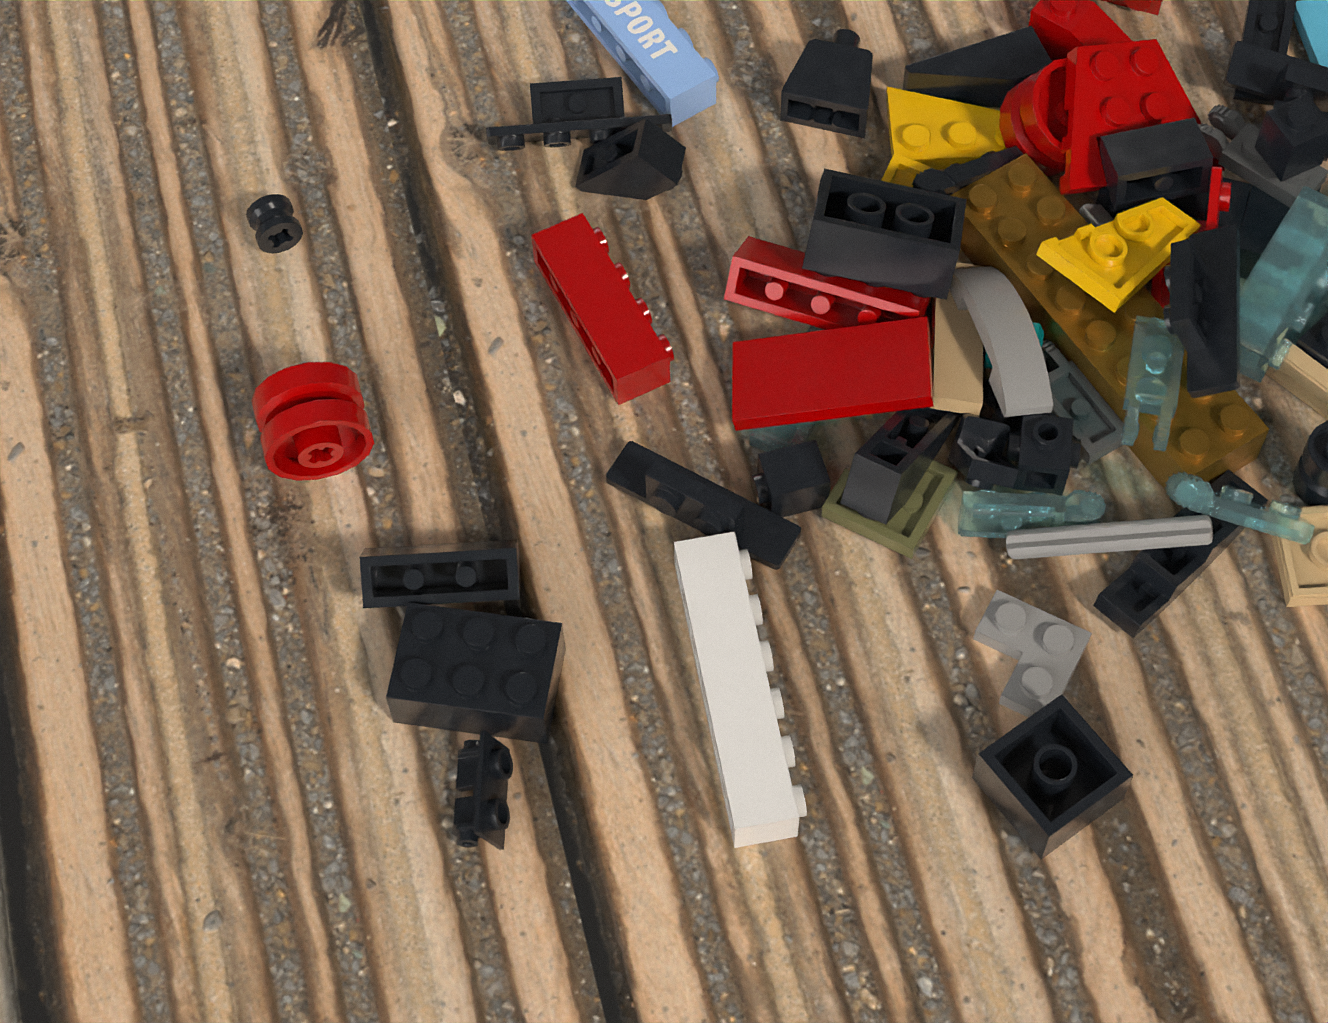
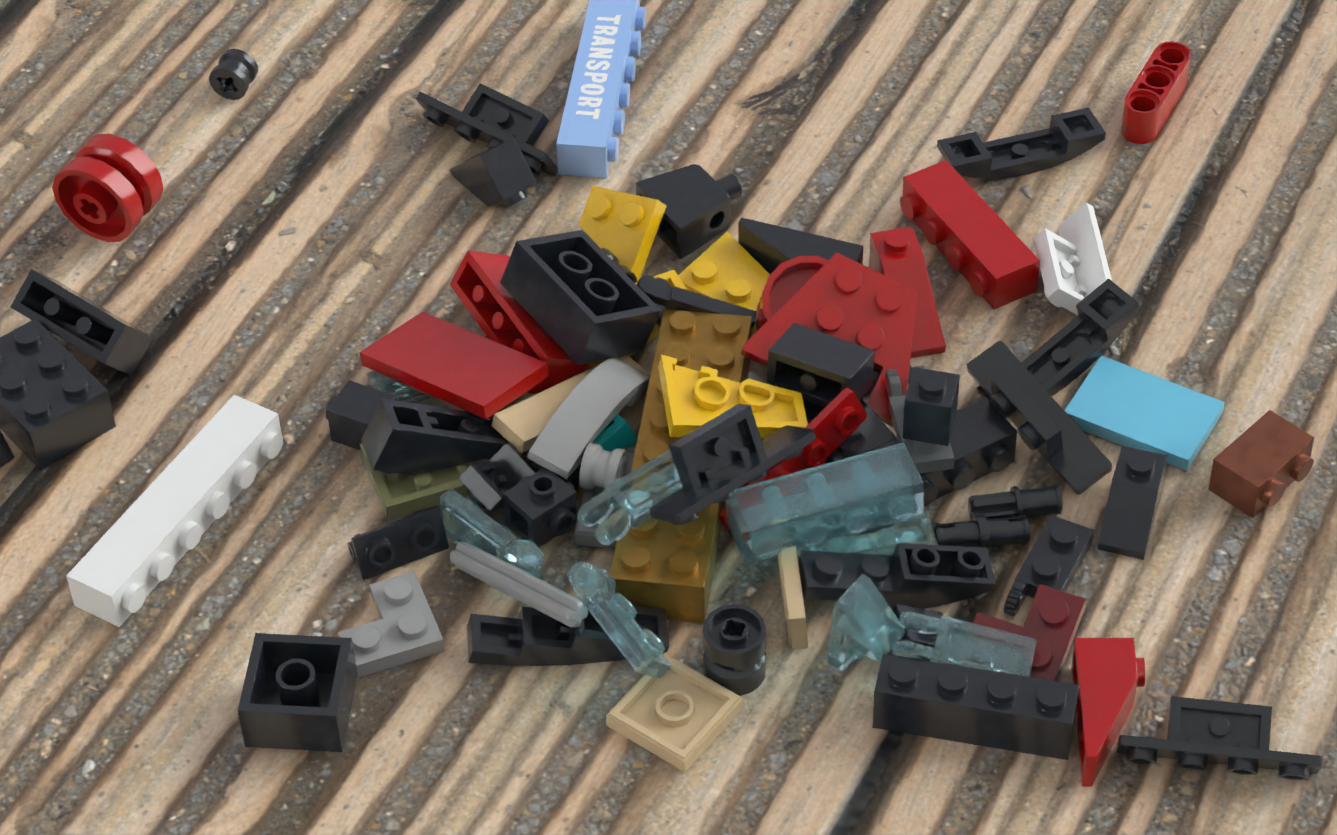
camera: 40 degrees right, 15 degrees down
red brick [531,213,674,405] -> none
black bracket [606,441,801,570] -> none
none -> black hinge [347,506,450,580]
none -> yellow wing [578,186,667,281]
none -> light grey wheel [579,443,628,495]

